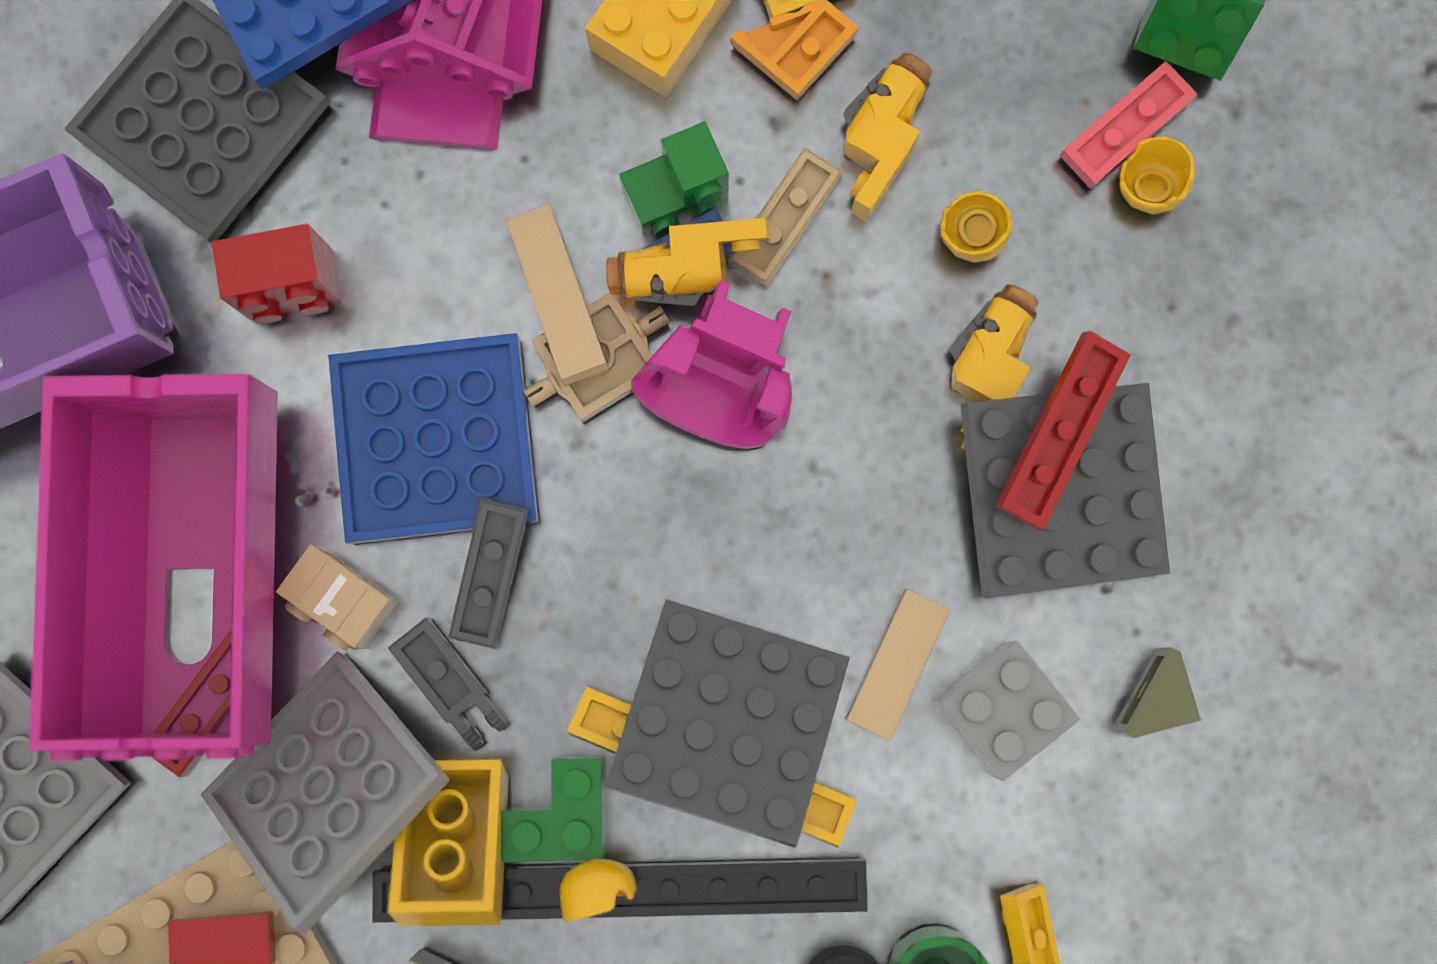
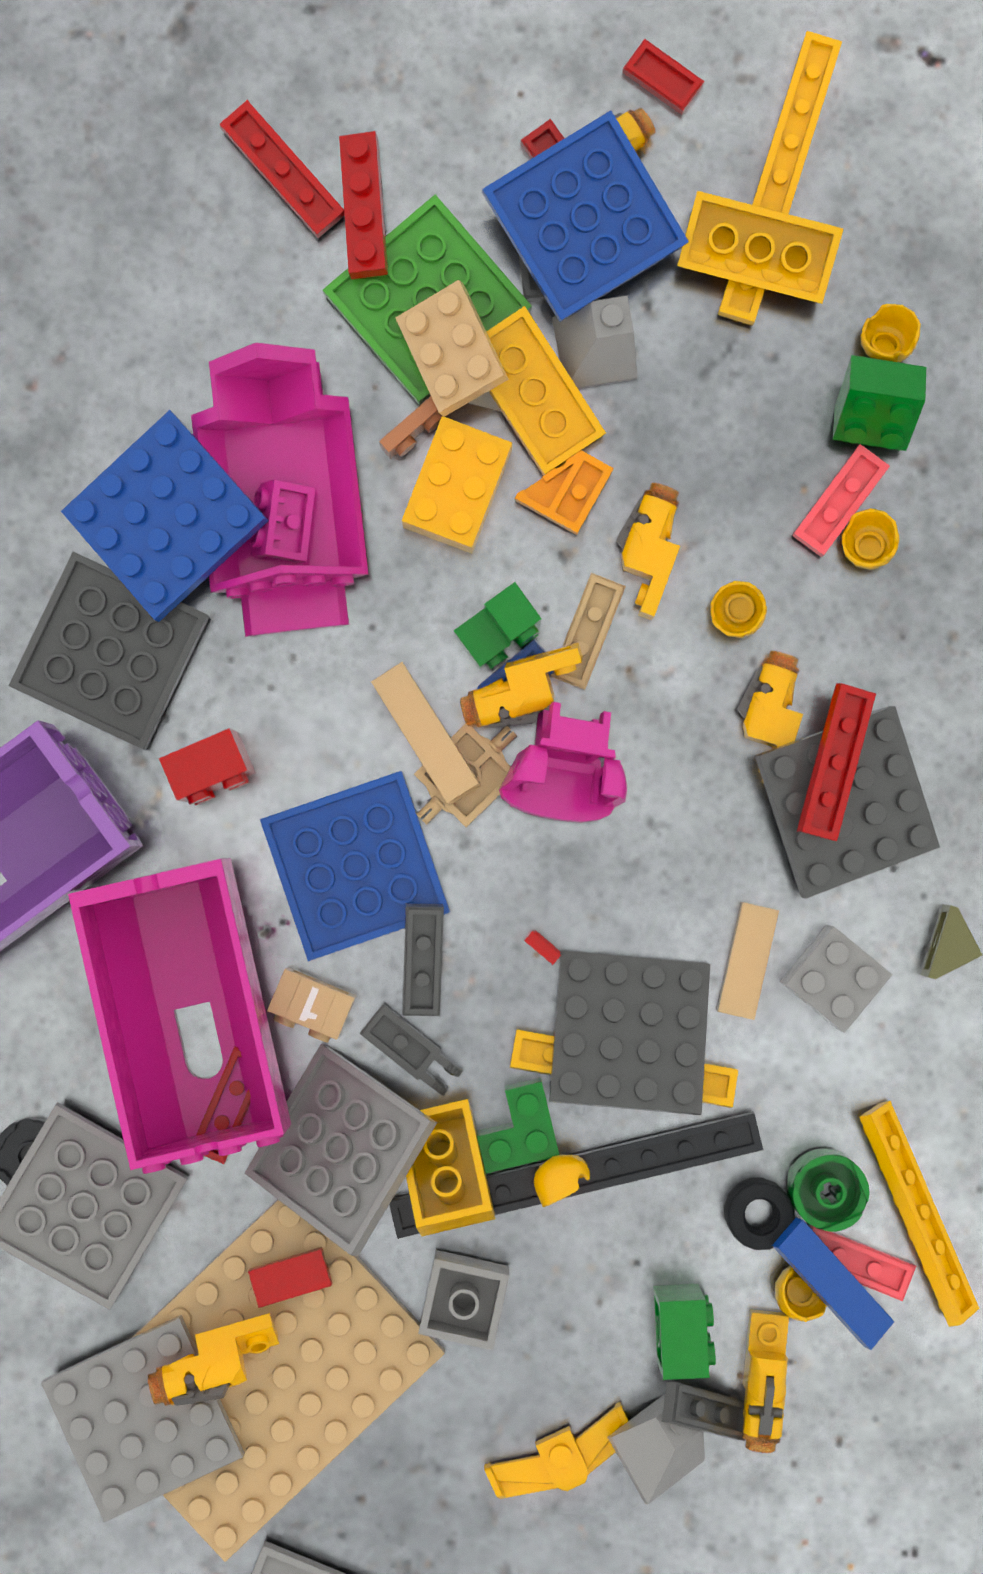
camera: 15 degrees left, 5 degrees up
none -> red tile [524,929,561,965]

